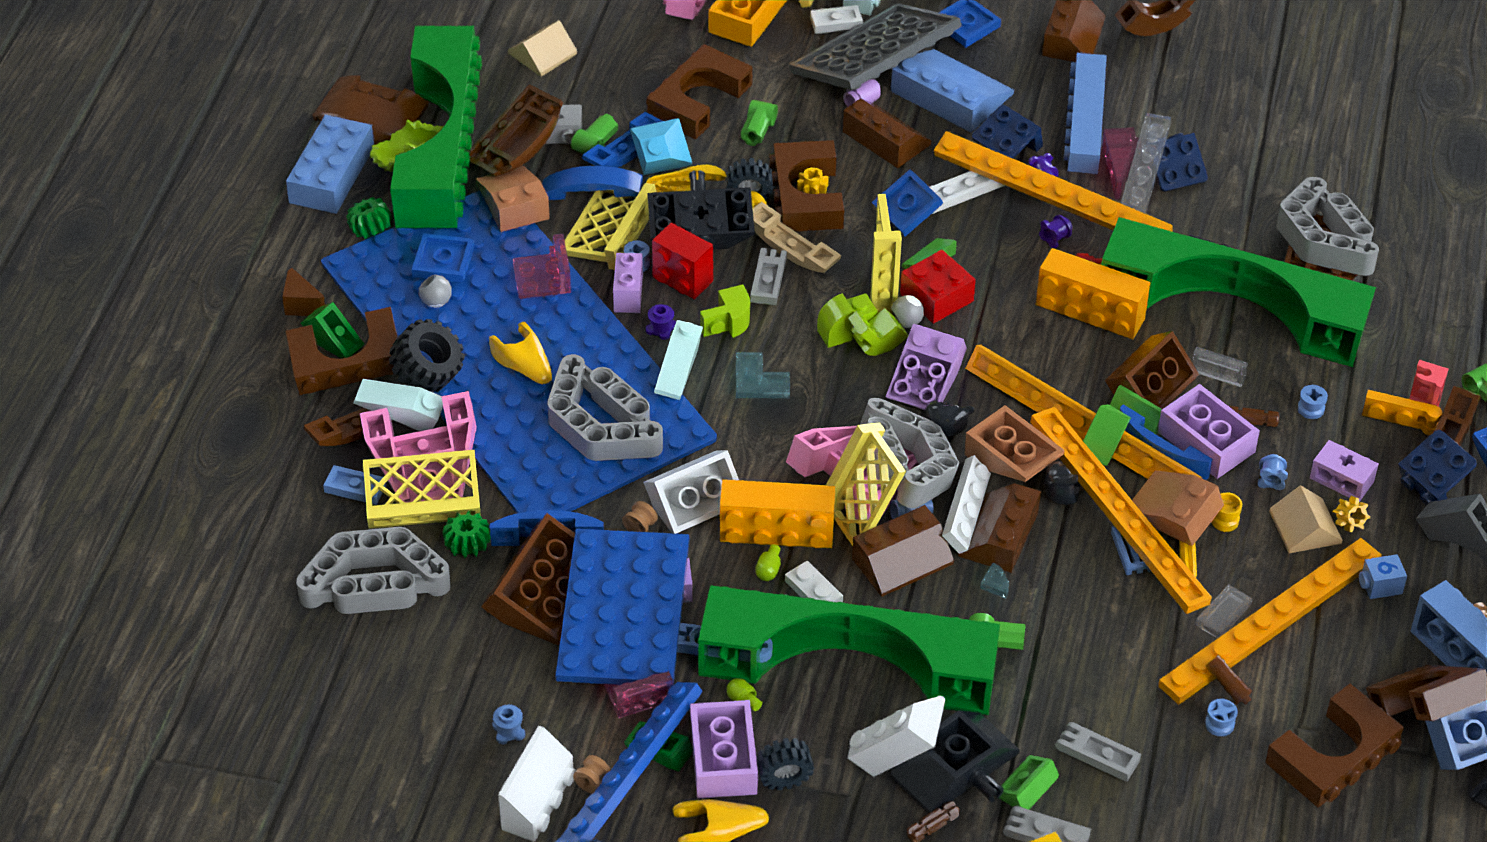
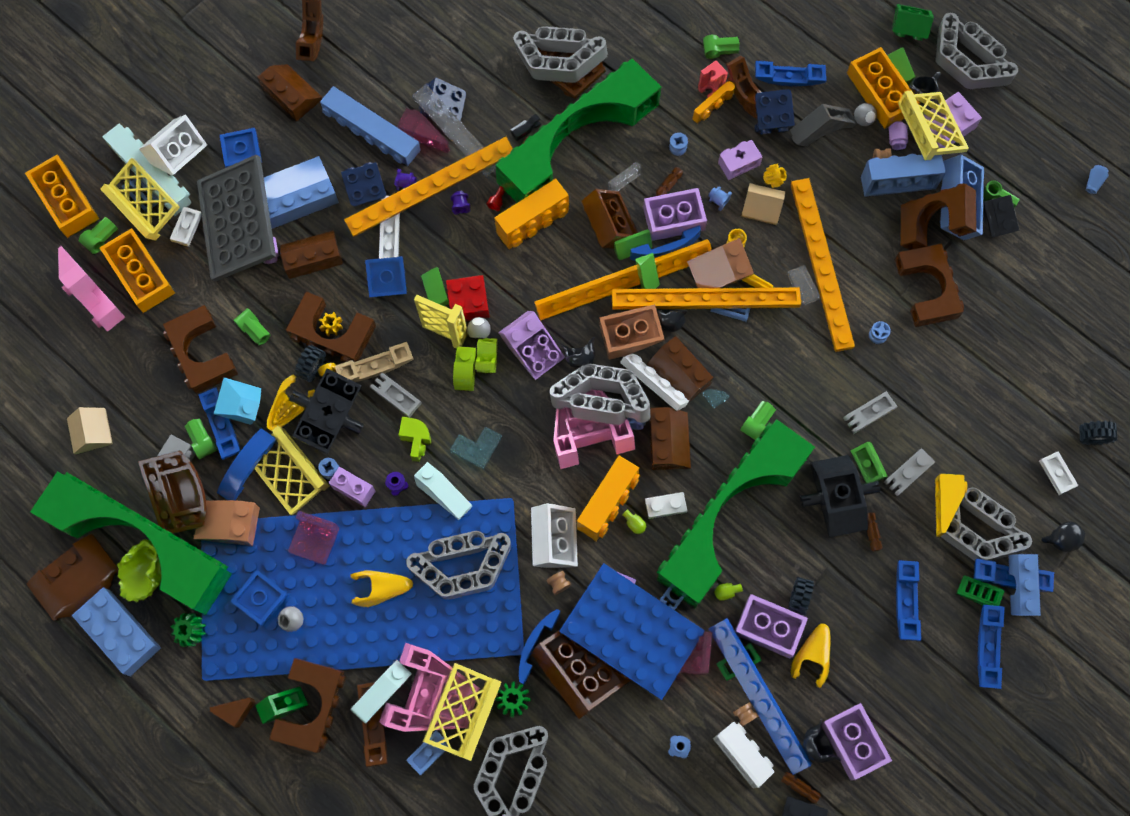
camera: 60 degrees left, 25 degrees up
black tyre [389,319,464,393] -> none
red brick [652,223,713,299] -> none
light yellow fence [826,422,906,546] -> none
white slope [848,696,945,777] -> none
reddish brown piece [1205,654,1252,705] -> none
medium blue brick [1359,554,1407,599] -> none

